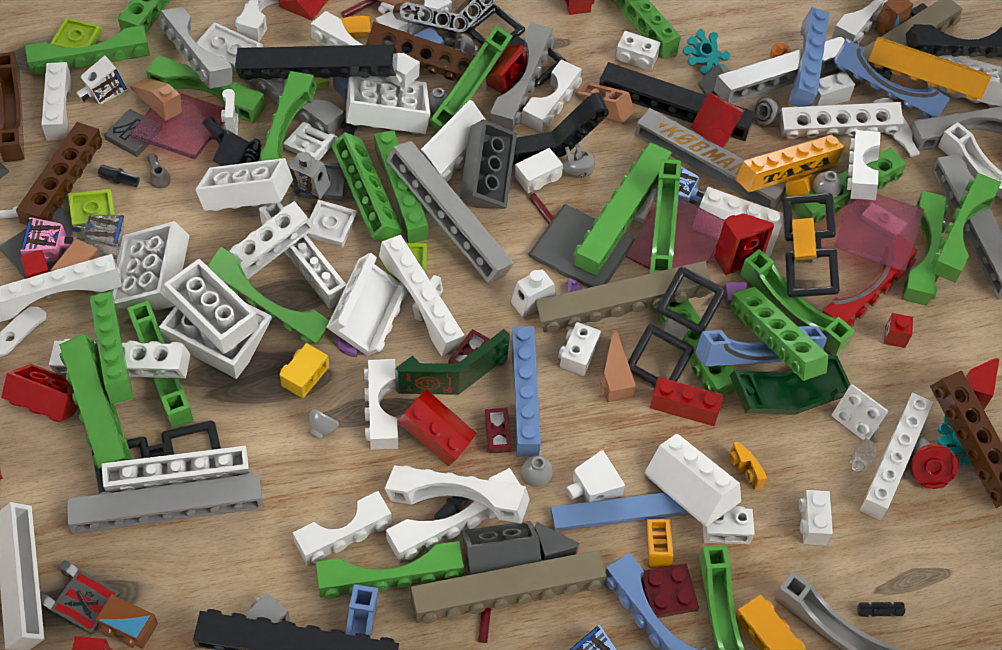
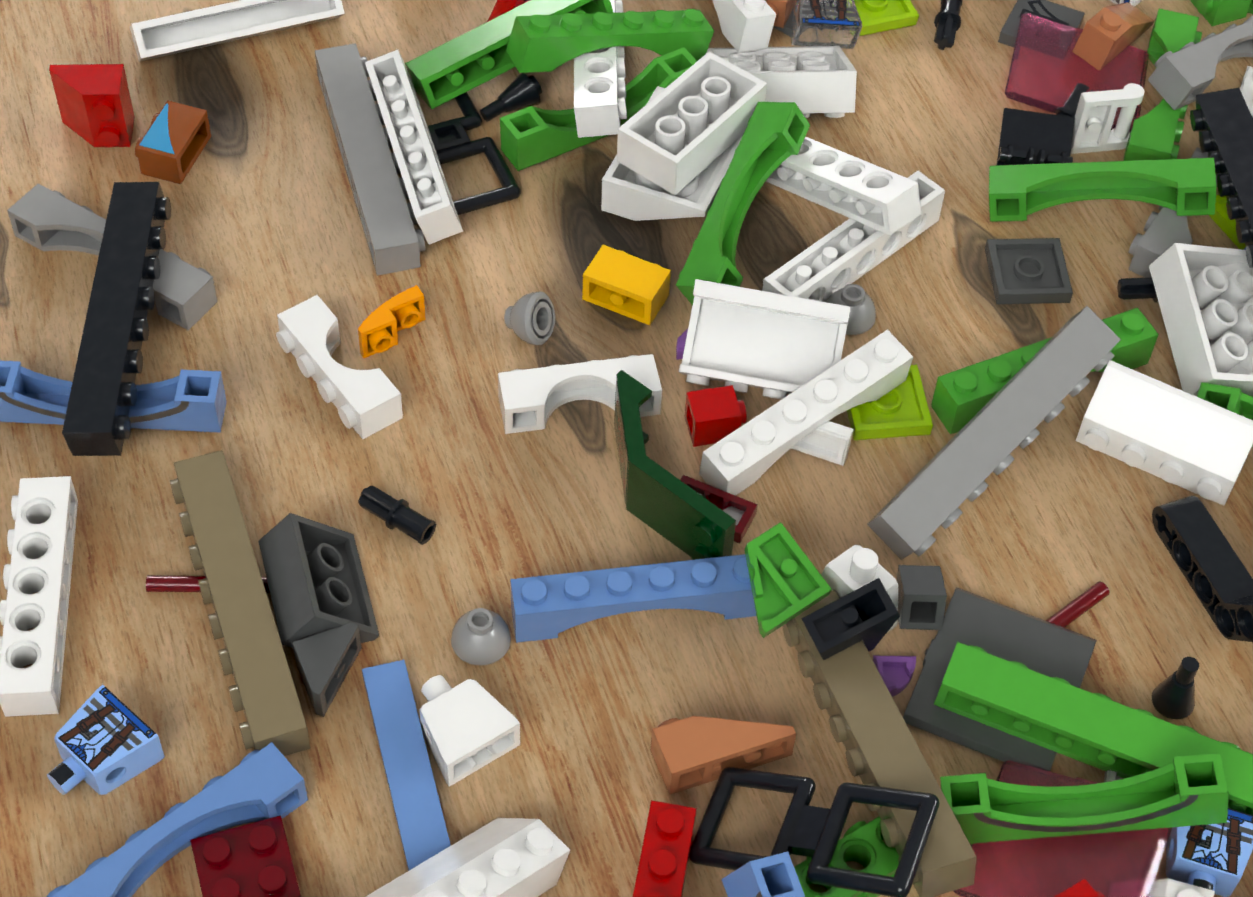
camera: 85 degrees right, 5 degrees down
flag [40,560,120,634] -> none
flat silver bar [147,153,171,189] -> none
white brick [195,158,293,211] -> none
white plate [283,122,338,161] -> none
light grey torso [288,152,330,200] -> none
white tile [306,200,358,248] -> none
bright green arch [316,541,464,599] -> none
bright green brick [332,132,403,242] -> none
white arch [385,465,530,523] -> none
white arch [386,468,520,562] -> none
red slope [397,388,476,466] -> none
dark grey slope [460,119,517,209] -> none
dark red piece [485,408,512,453] -> none
white brick [514,148,563,193] -> none
white brick [558,322,601,376] -> none
light grey piece [562,144,595,177] -> none
light orange slope [646,519,673,568] -> none
none -> light orange slope [358,285,426,358]
none -> black cone [480,73,542,122]
none -> red brick [684,385,747,447]
none -> bright green wing [744,522,832,638]
none -> black slope [801,578,900,660]
none -> light grey brick [827,284,876,335]
none -> dark grey brick [897,565,947,630]
none -> black cone [1152,657,1199,719]

